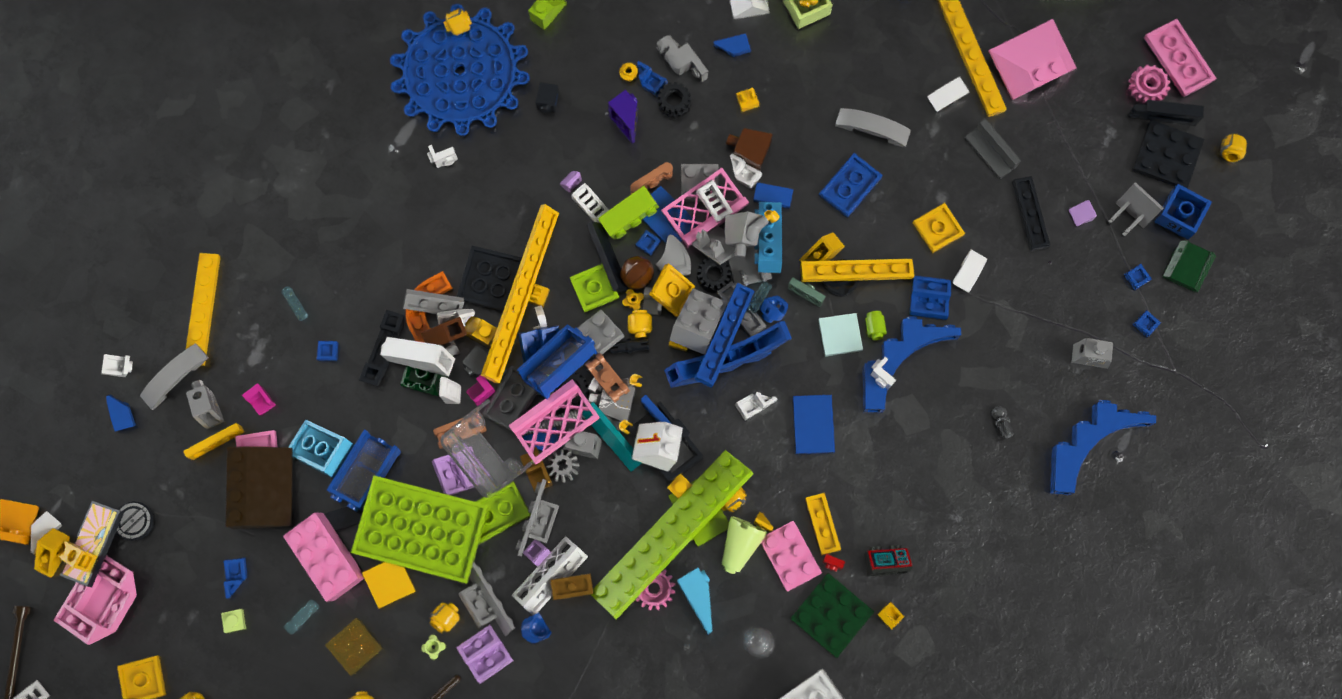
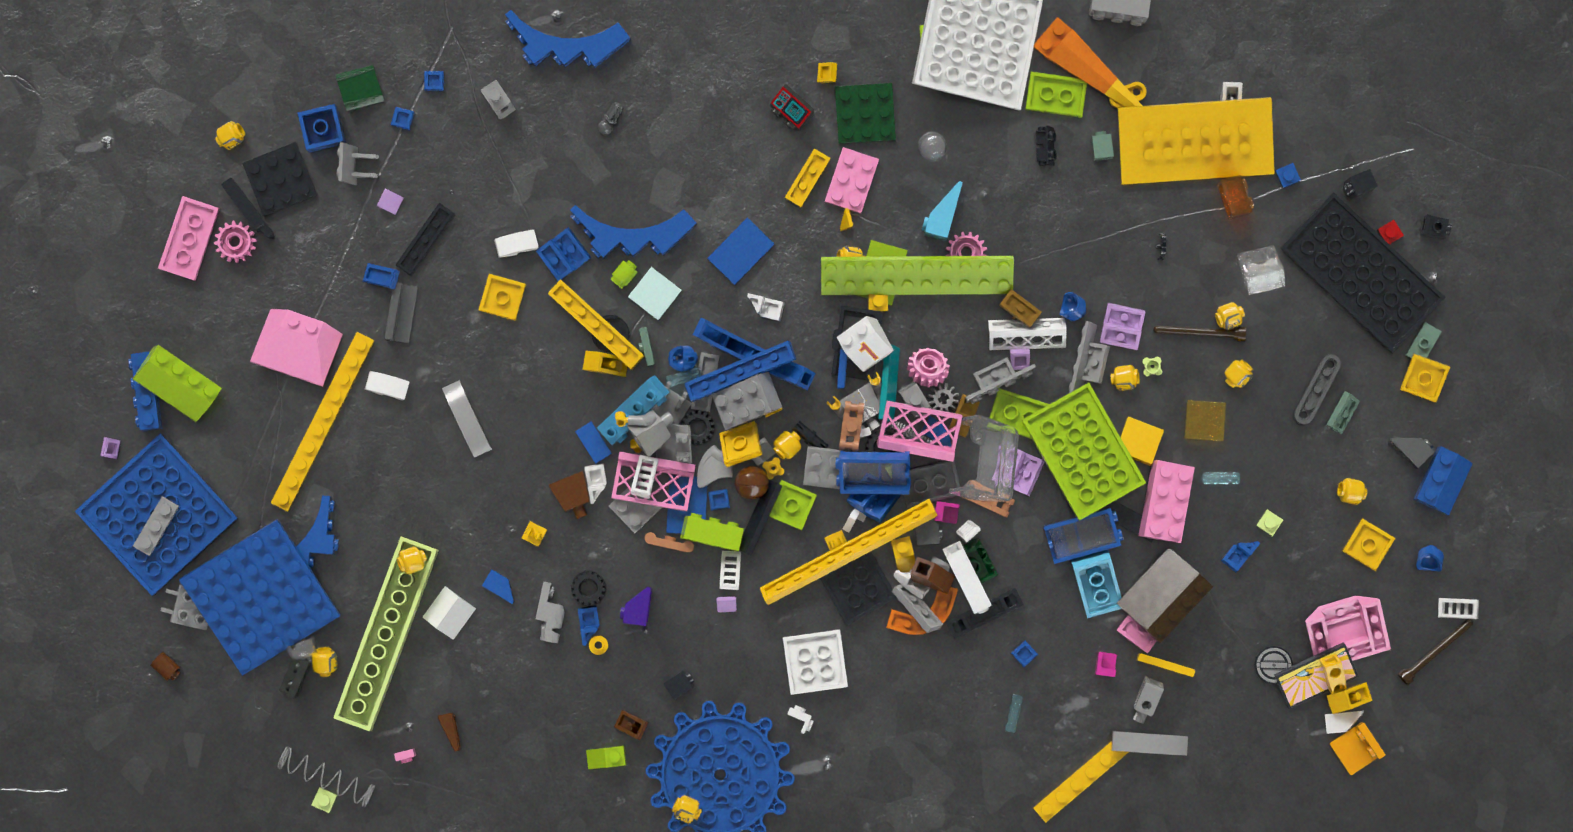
camera: 130 degrees left, 10 degrees up
white bracket [101,354,133,377] -> none
blue slope [106,394,136,431] -> none
yellowish green cone [722,516,767,574] -> none
blue tile [819,153,883,218] -> none
red plate [822,554,845,572] -> none
white bracket [871,357,896,390] -> none
none -> blue tile [363,263,400,289]
none -> reddish brown slope [614,710,649,740]
none -> white plate [783,630,848,695]
none -> bright pink gear [907,348,950,387]

